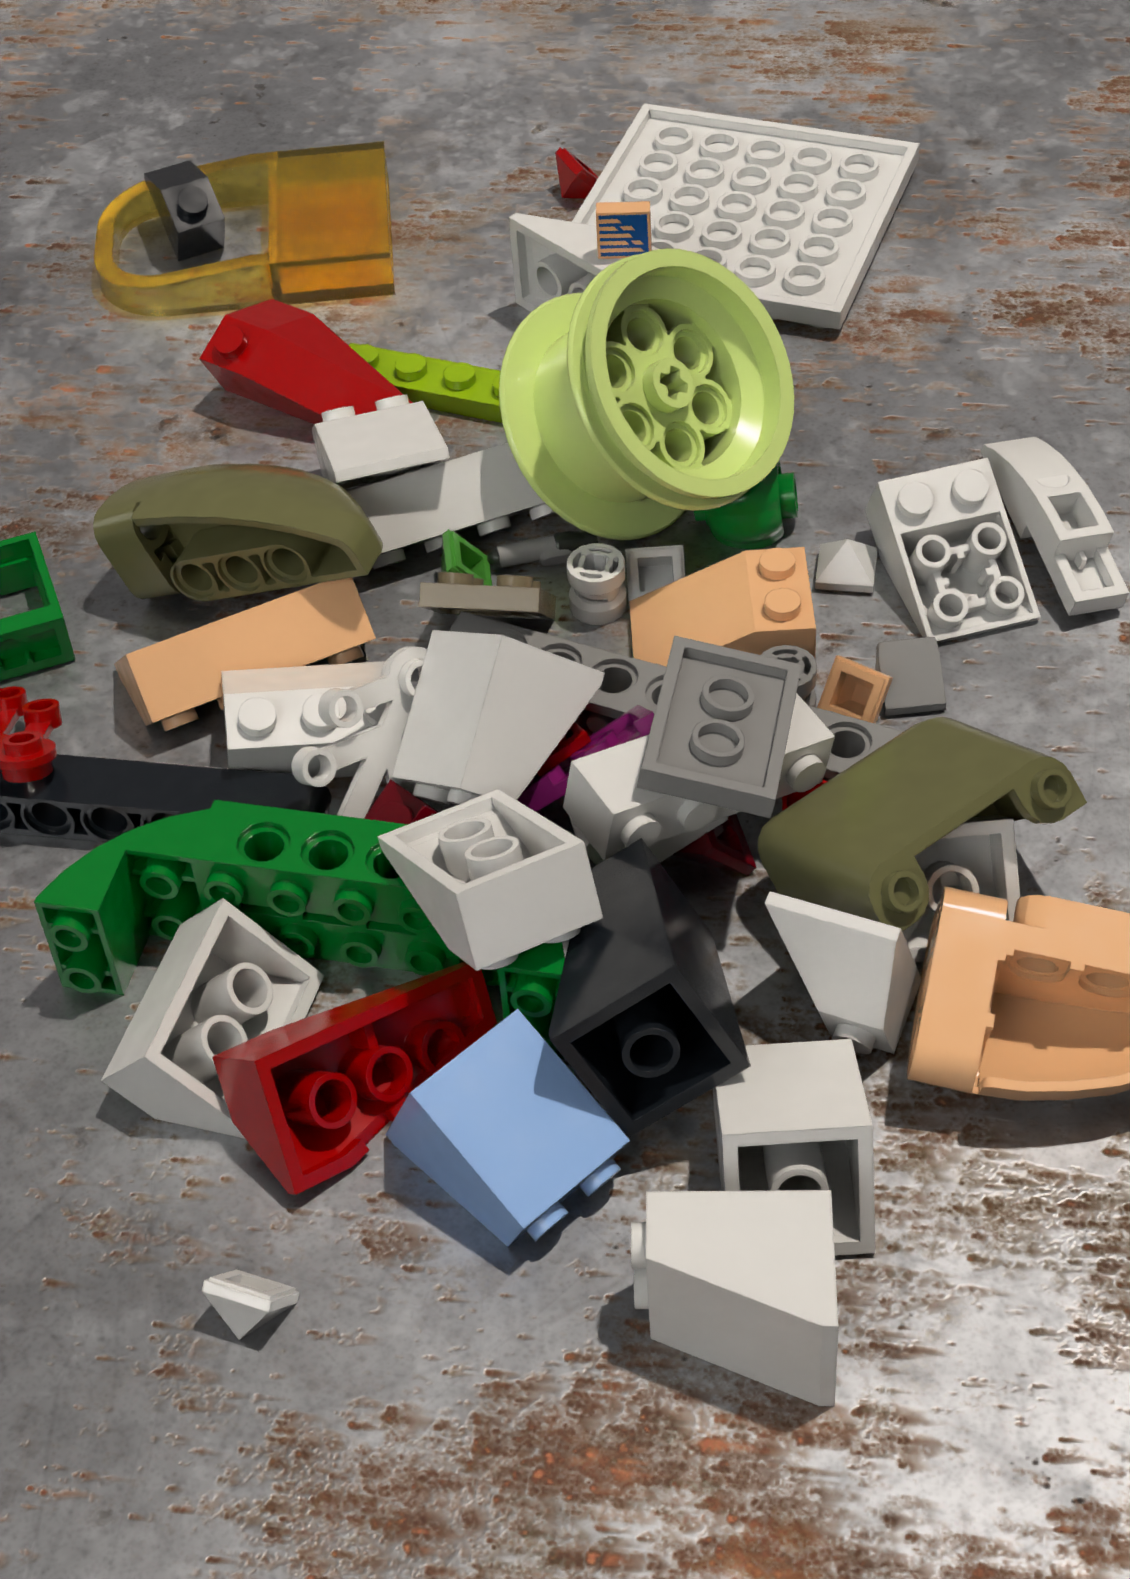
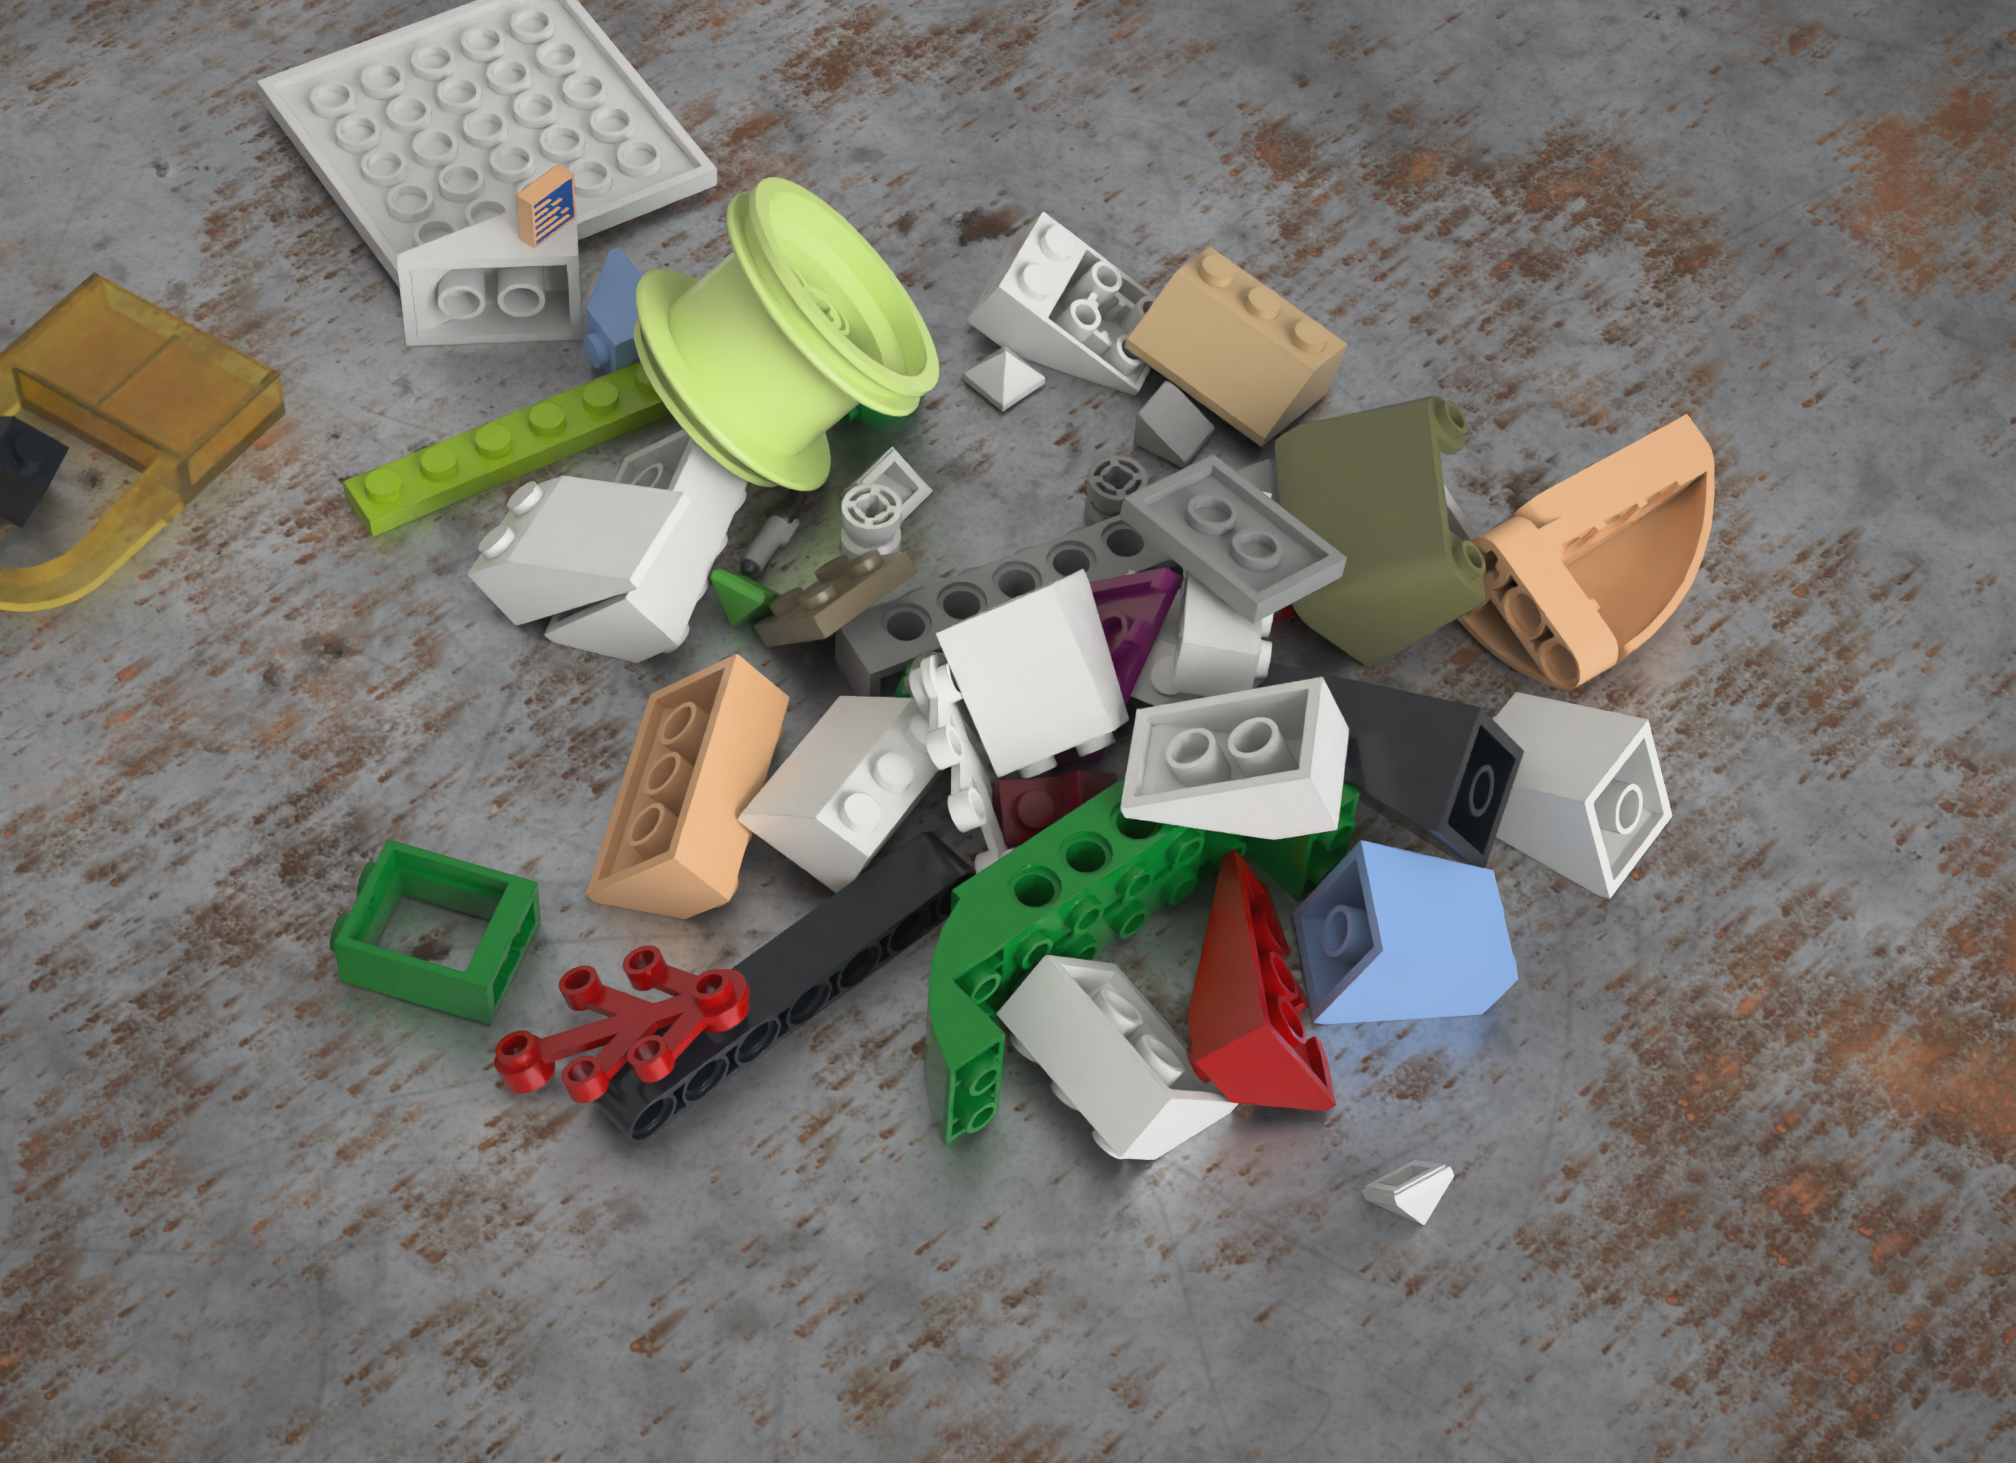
camera: 60 degrees left, 5 degrees up
olive panel [93,464,383,601] -> none
red wedge [199,299,413,424] -> none
red slope [555,147,598,199] -> none
light nougat slope [629,547,816,667] -> none
white slope [631,1190,839,1406] -> none
white slope [765,891,922,1054] -> none
light nougat slope [817,655,893,724] -> none
white slope [981,437,1129,616] -> none
none -> tan slope [1124,246,1348,447]

